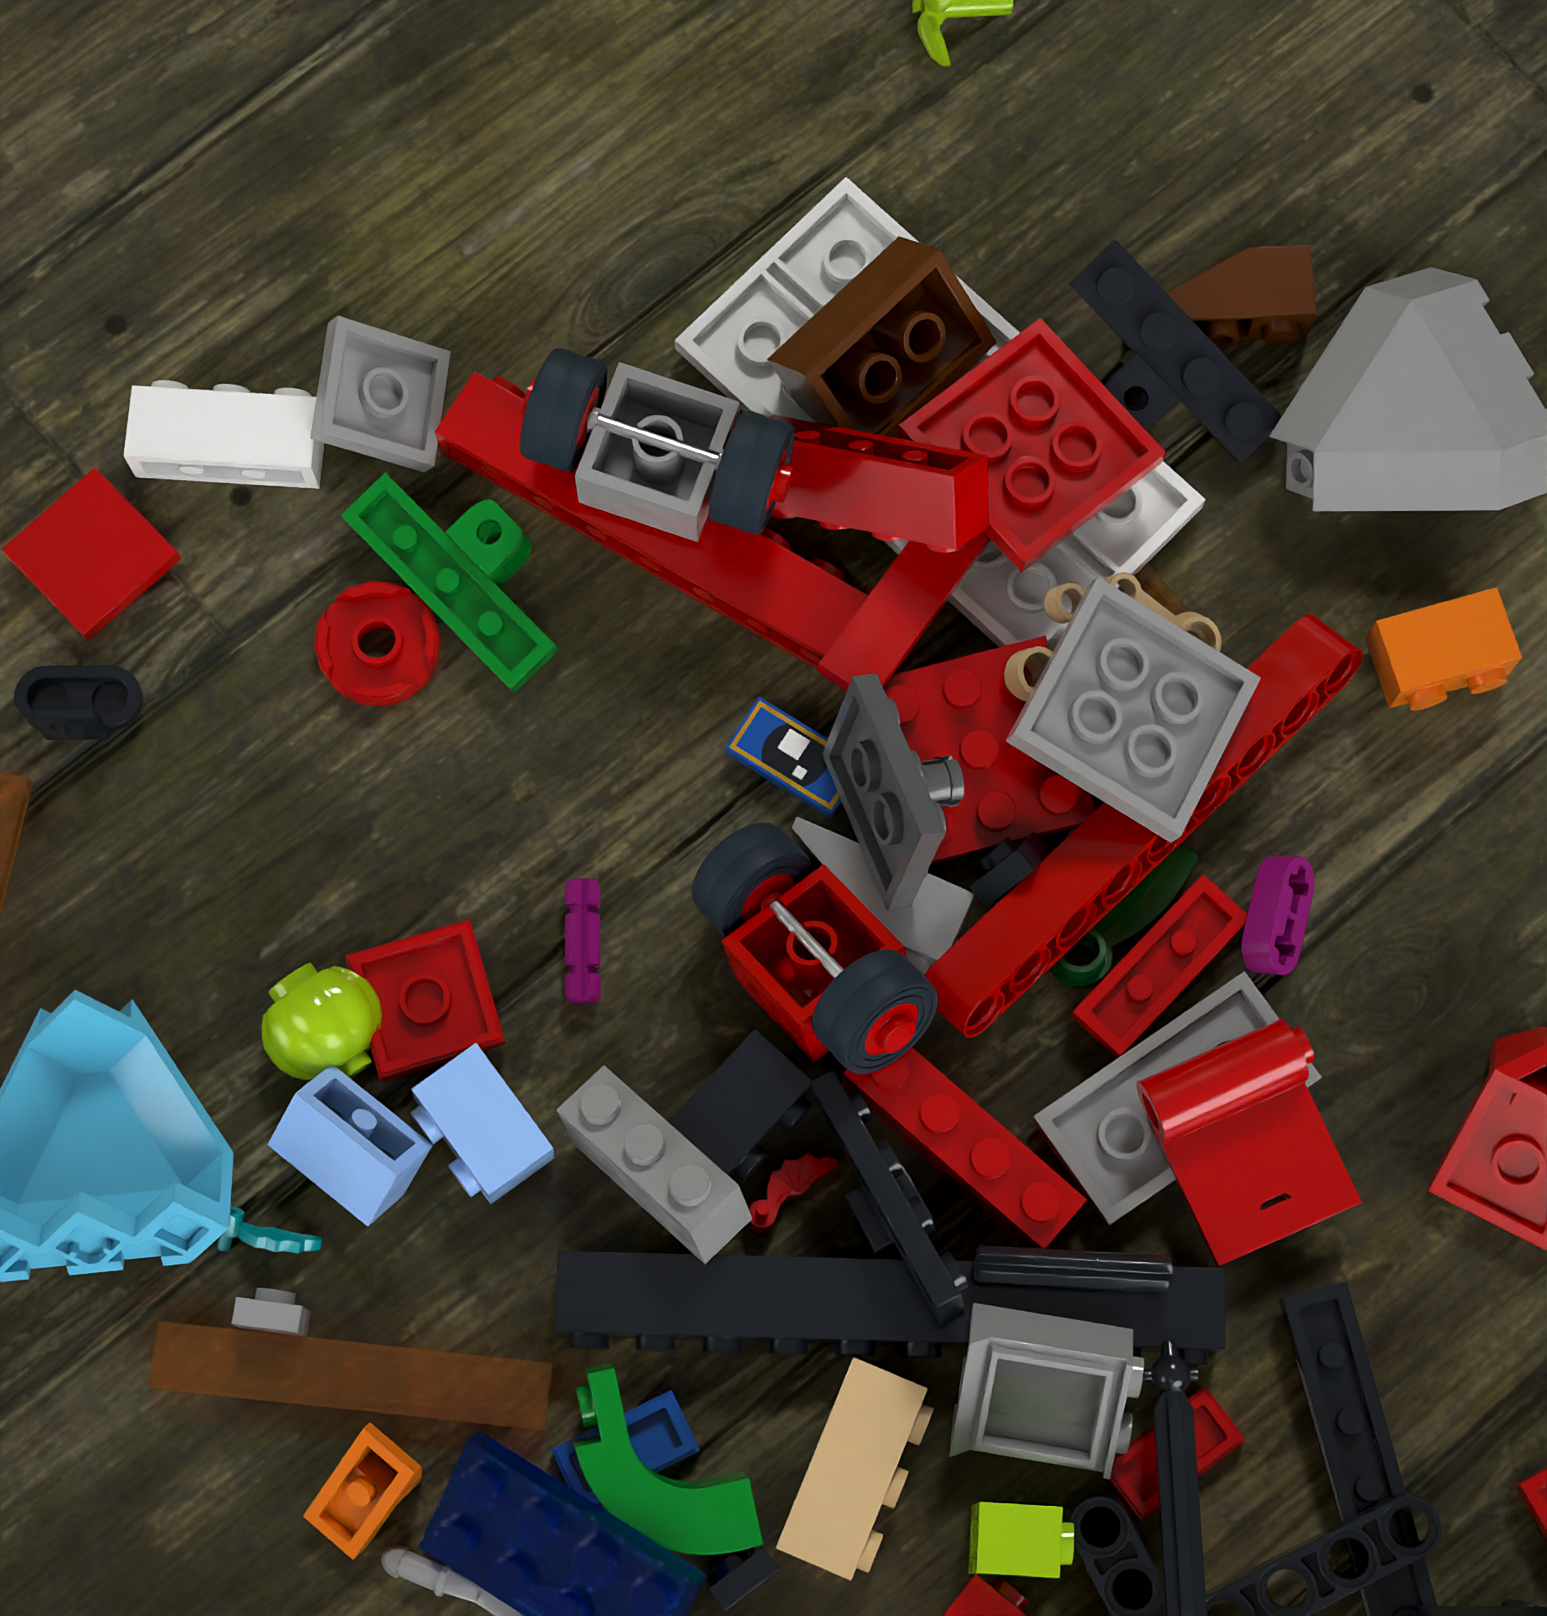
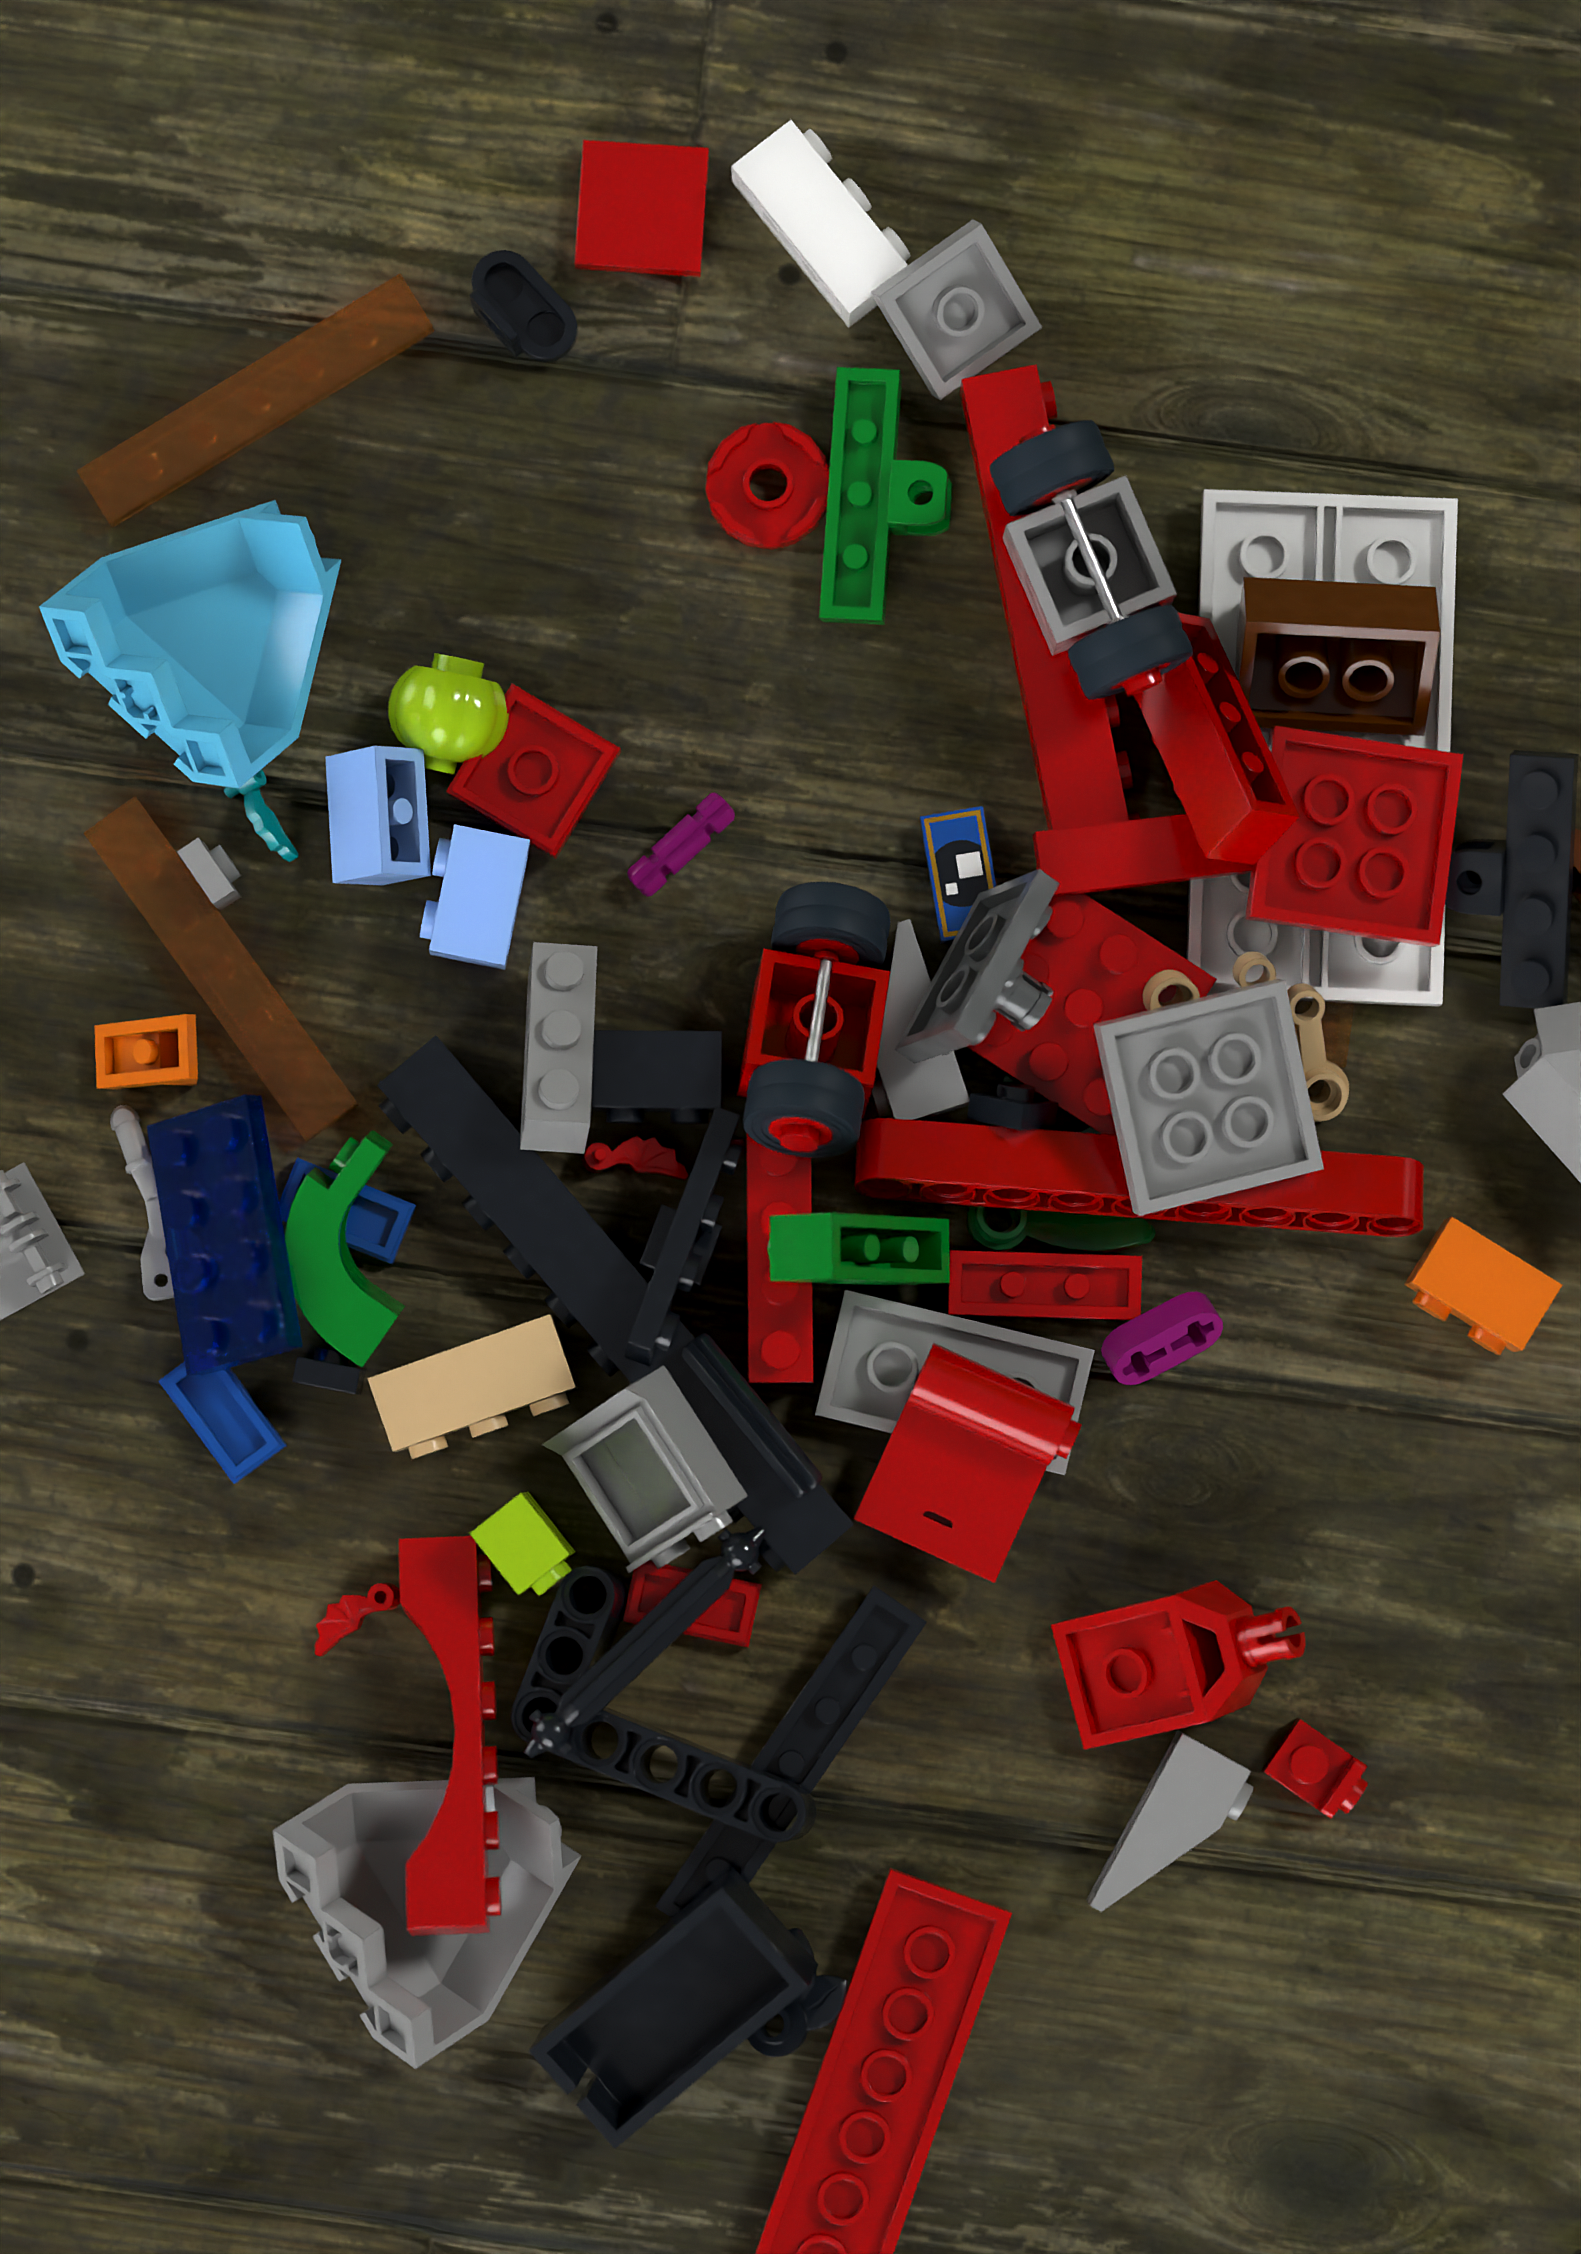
camera: 50 degrees right, 10 degrees up
none -> green brick [768,1213,950,1285]

